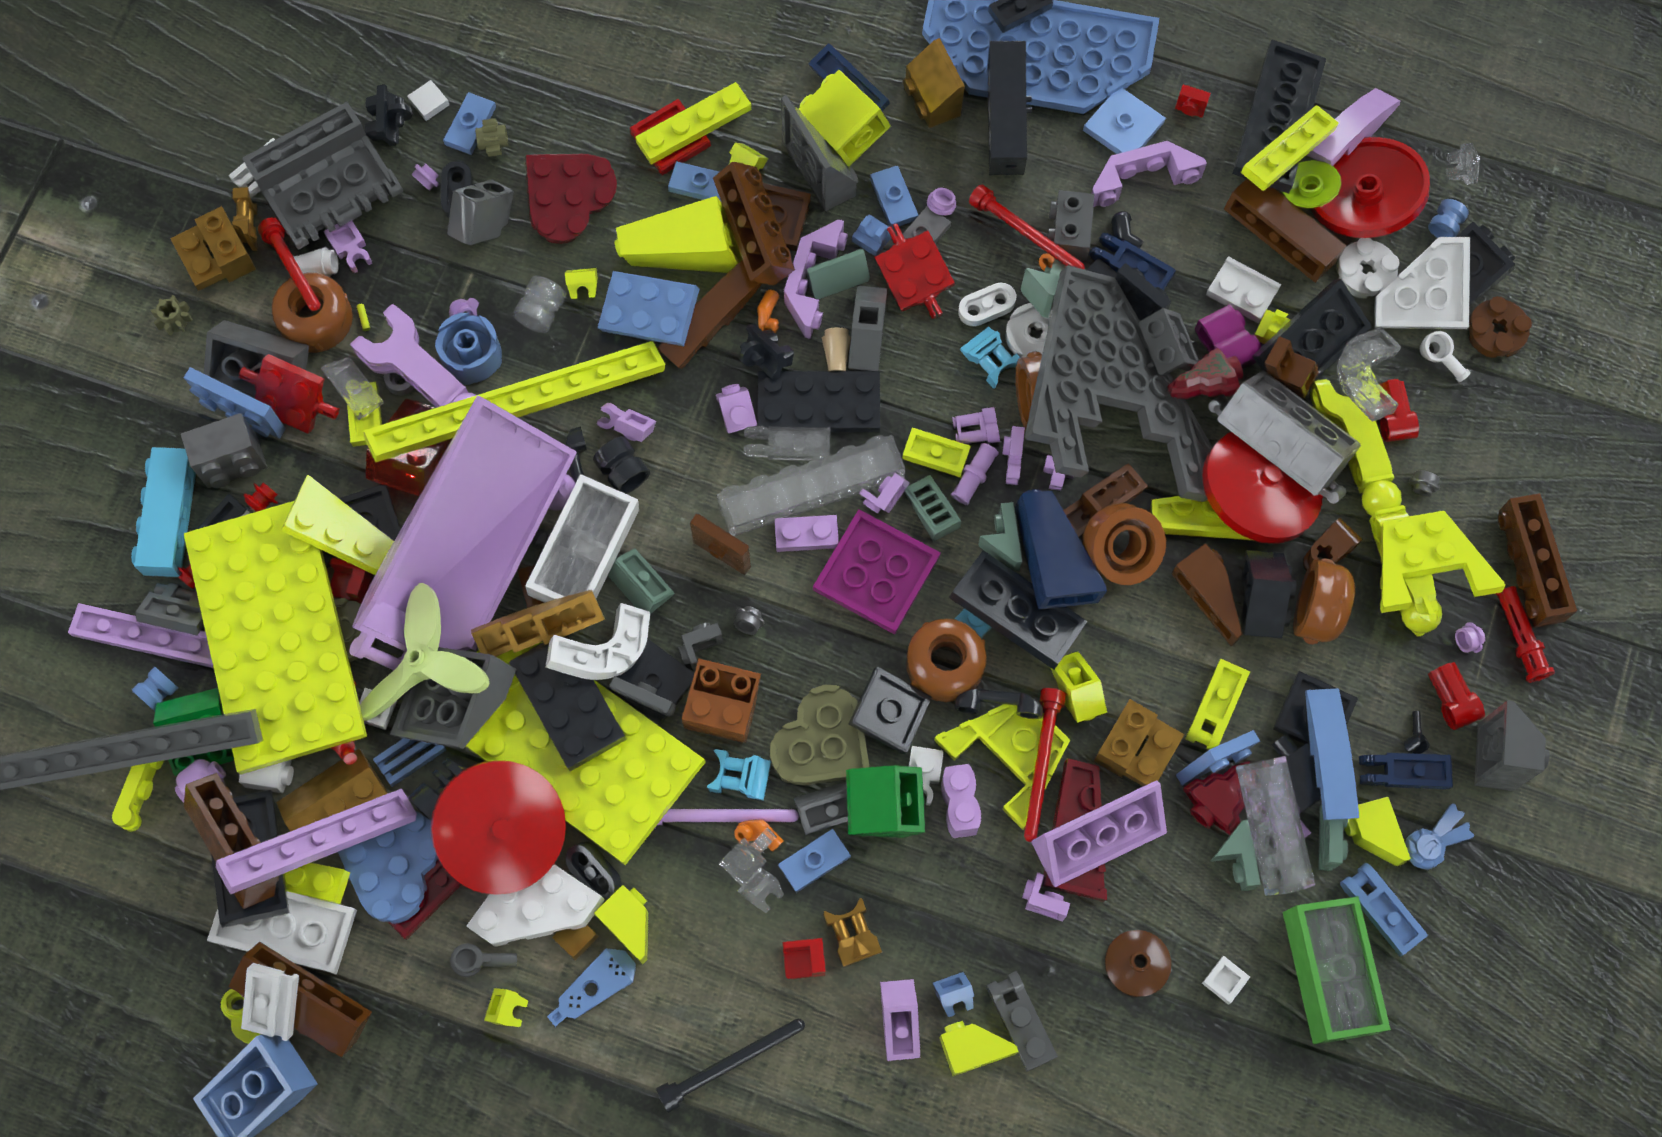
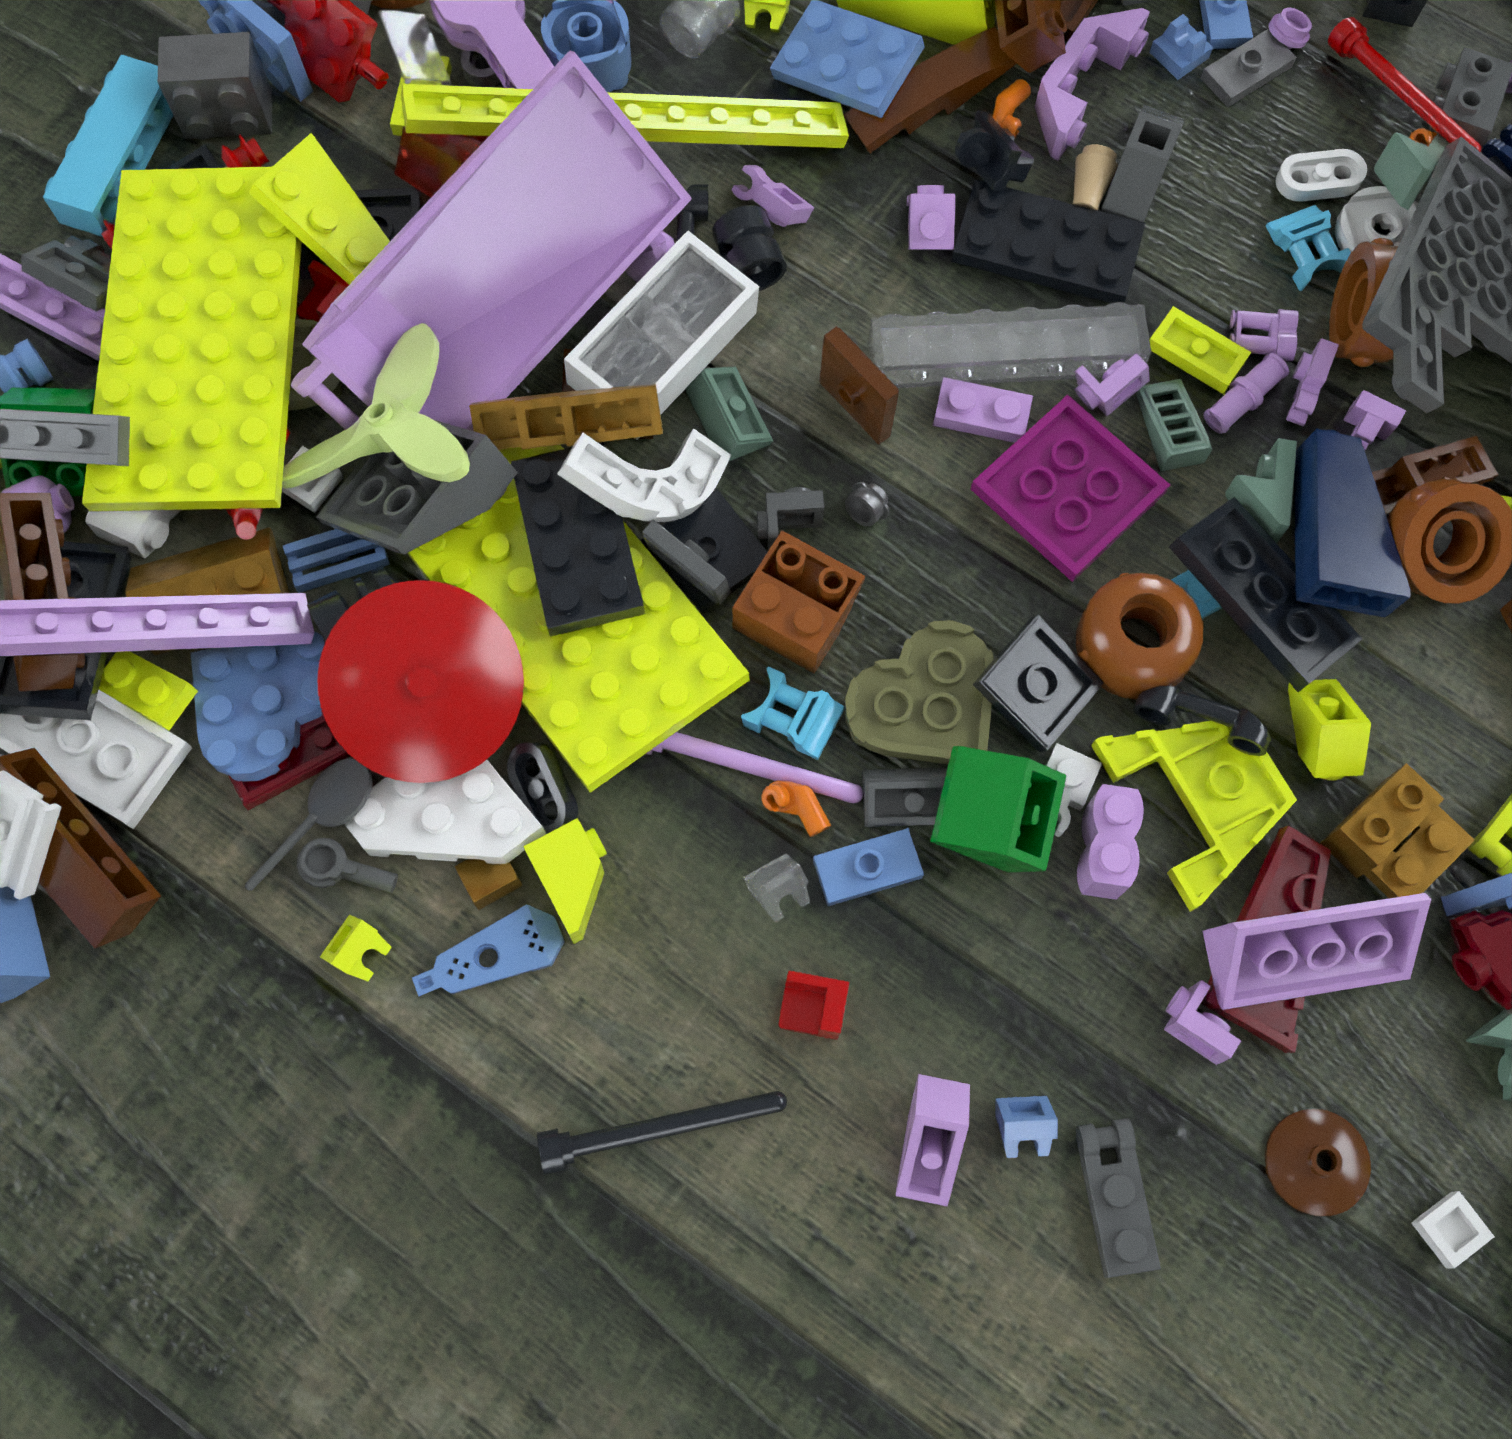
camera: 15 degrees right, 0 degrees up
clear plate [719,827,777,886] -> none
clear hinge [744,426,830,461] -> none
sand green slope [807,249,870,300] -> none
pearl gold piece [824,898,882,967] -> none
red plate [875,224,955,319] -> none
neon yellow slope [939,1021,1019,1076] -> none
red piece [1024,688,1066,842] -> none
none -> dark grey piece [245,759,372,891]

